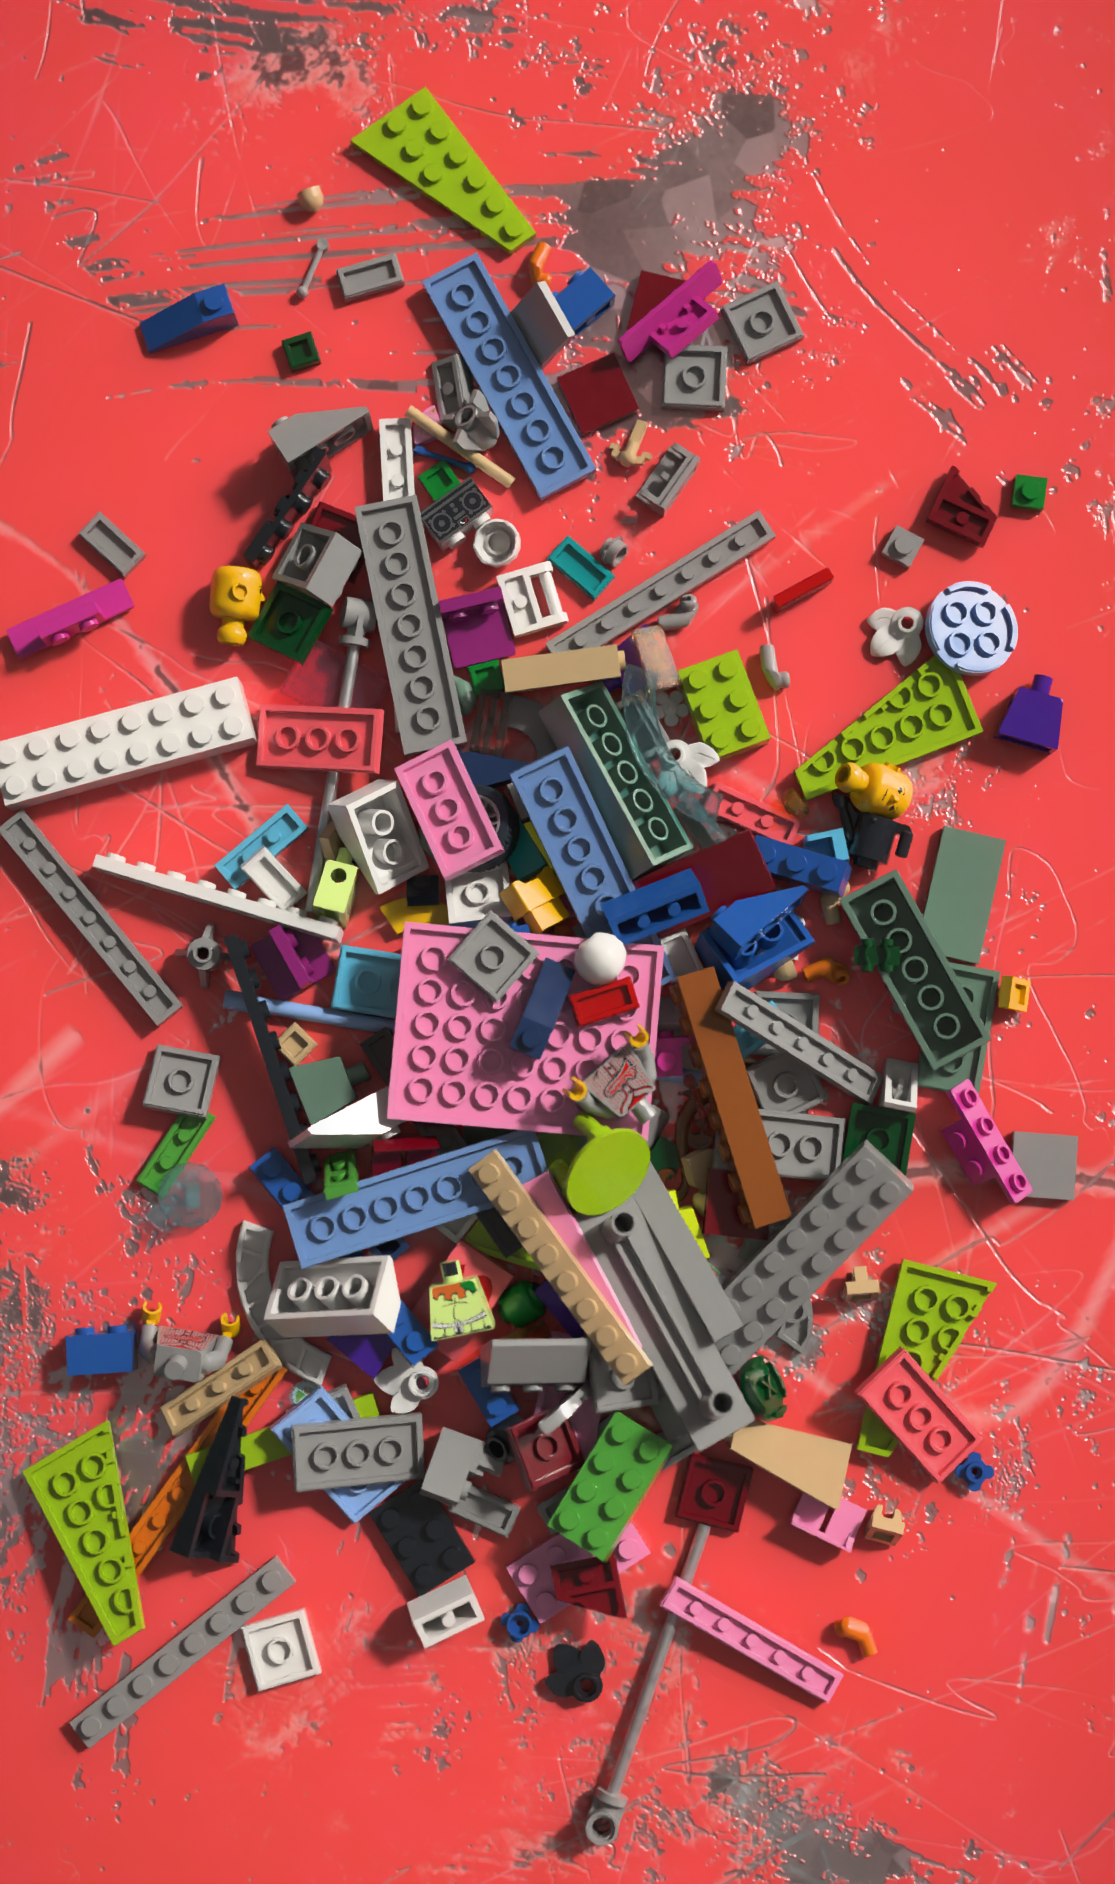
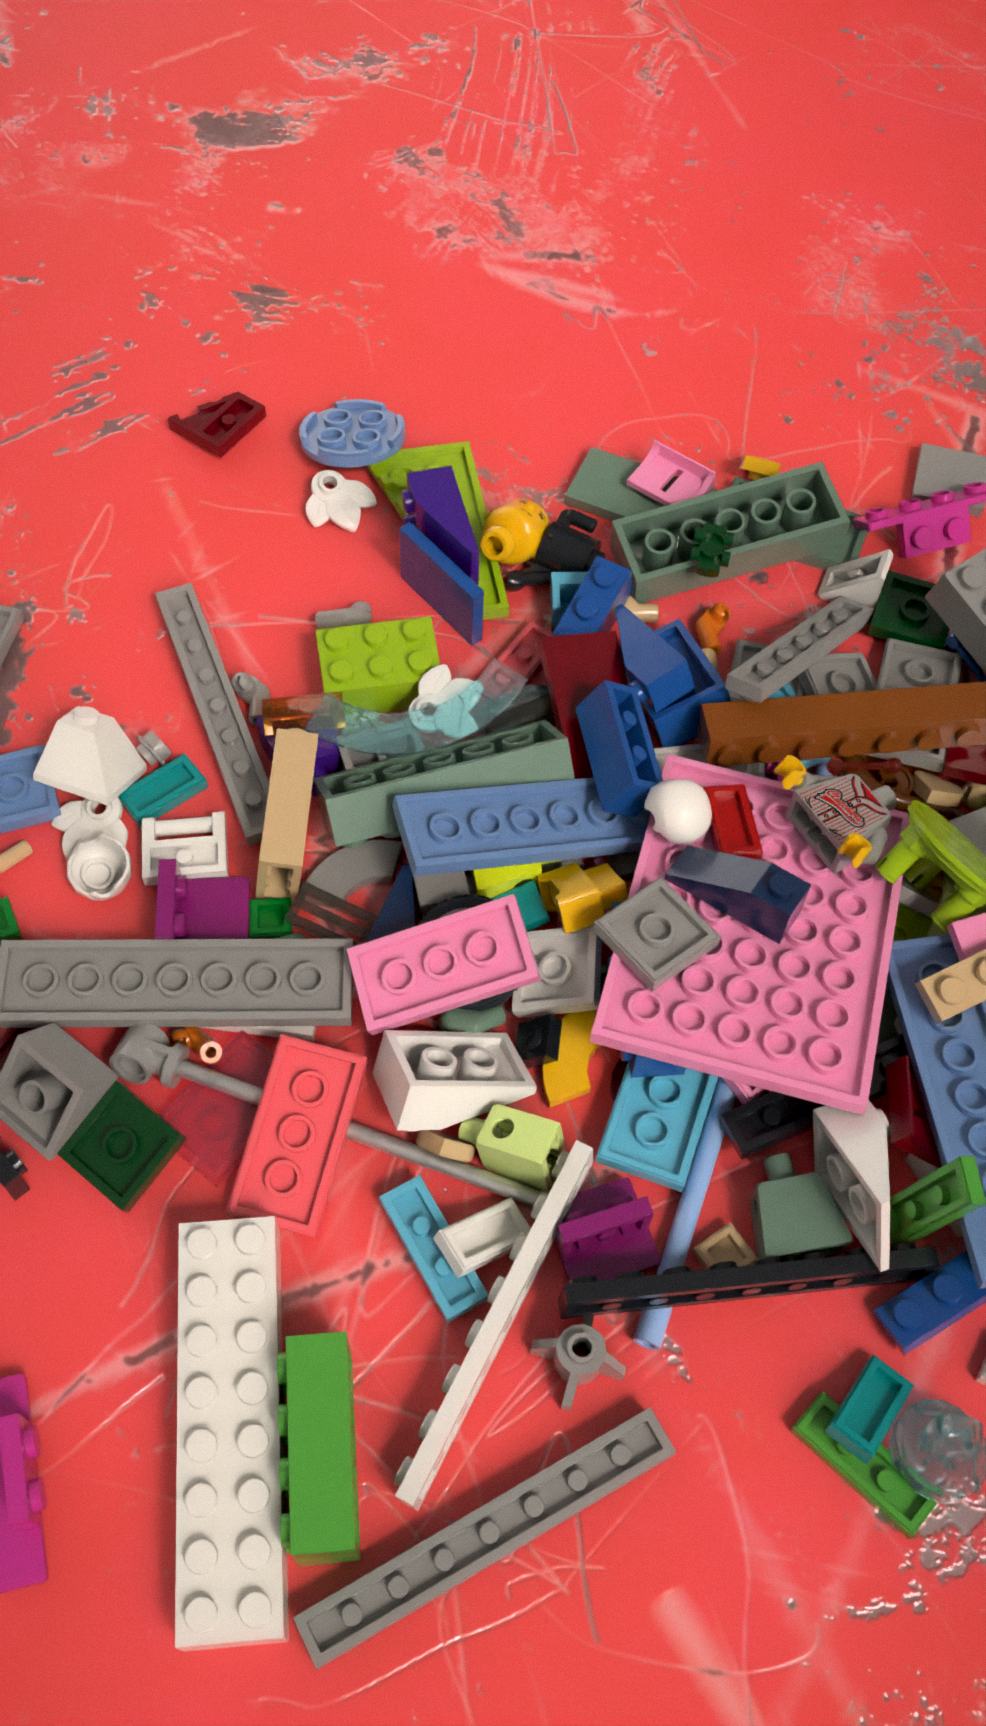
camera: 80 degrees left, 25 degrees down
light grey tile [142,1044,221,1120] -> none
yellow piece [209,566,265,646] -> none
brick [420,477,493,551] -> none
tan piece [609,419,652,467] -> none
light grey hinge [635,443,701,517] -> none
red tile [770,567,834,613] -> none
clear yellow tile [782,787,810,819] -> none
light grey plate [881,525,925,569] -> none
dark purple torso [993,674,1063,755] -> none
green plate [1010,474,1048,512] -> none
none -> white slope [33,706,147,805]
none -> white plate [51,797,128,861]
none -> orange arm [171,1027,222,1064]
none -> bright green brick [277,1331,361,1567]
none -> tile [399,522,484,646]
none -> dark purple slope [401,466,479,585]
none -> bright pink piece [626,440,716,506]
none -> teal tile [824,1354,914,1464]

